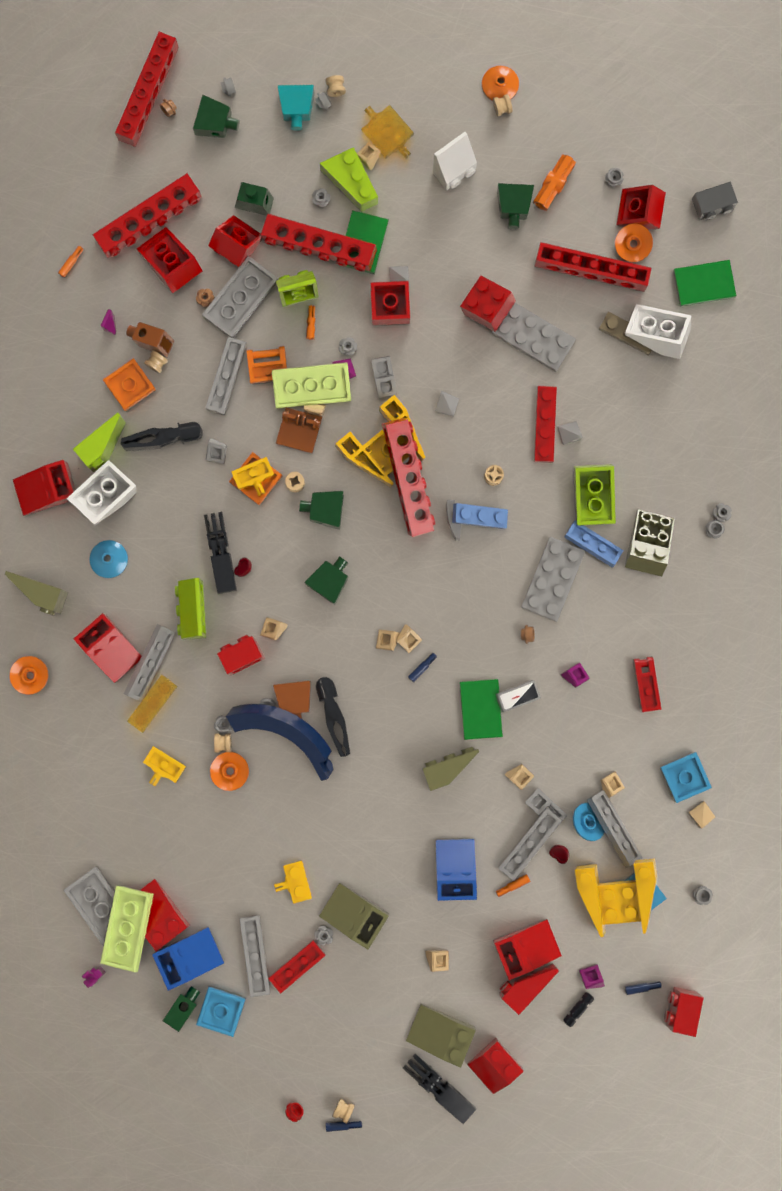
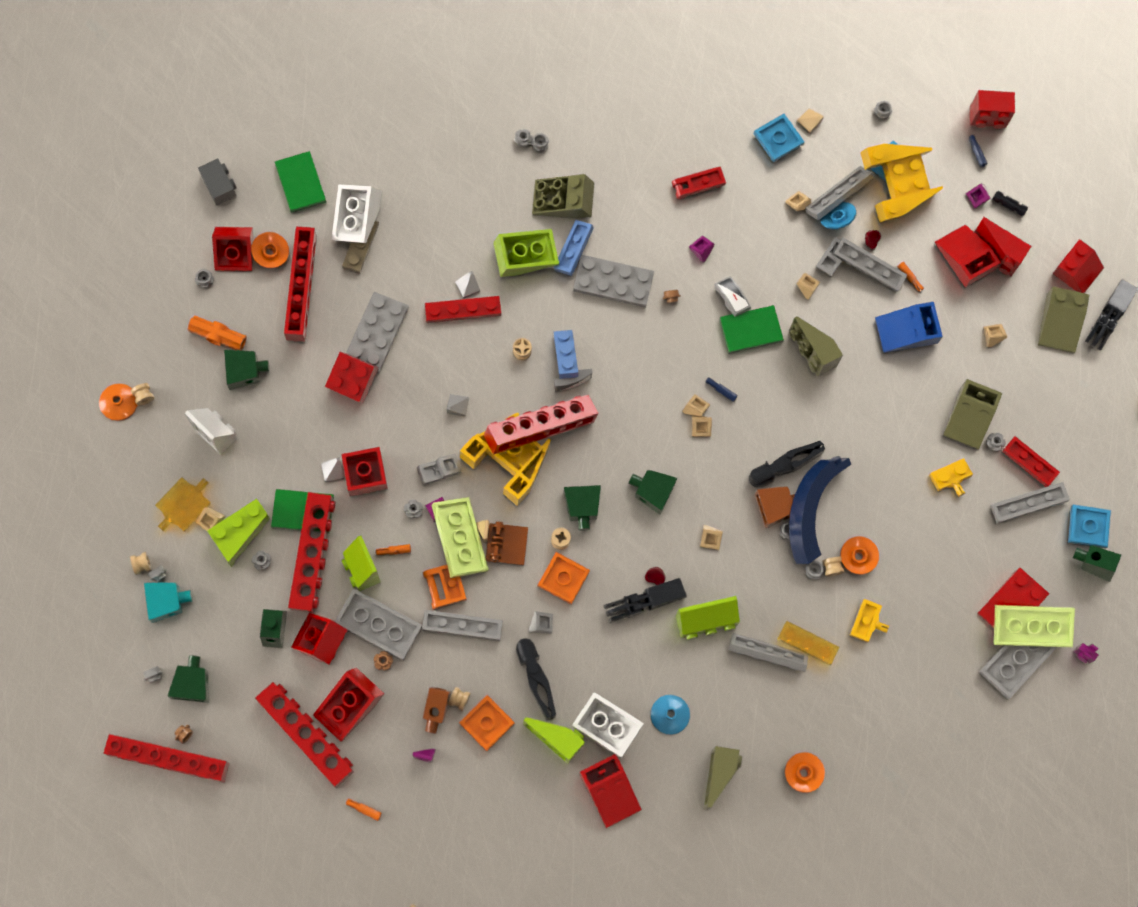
camera: 105 degrees left, 10 degrees down
slope [73,613,142,683] -> none
blue slope [152,927,224,991] -> none
red brick [217,635,265,676] -> none
yellow plate [231,457,274,496] -> none

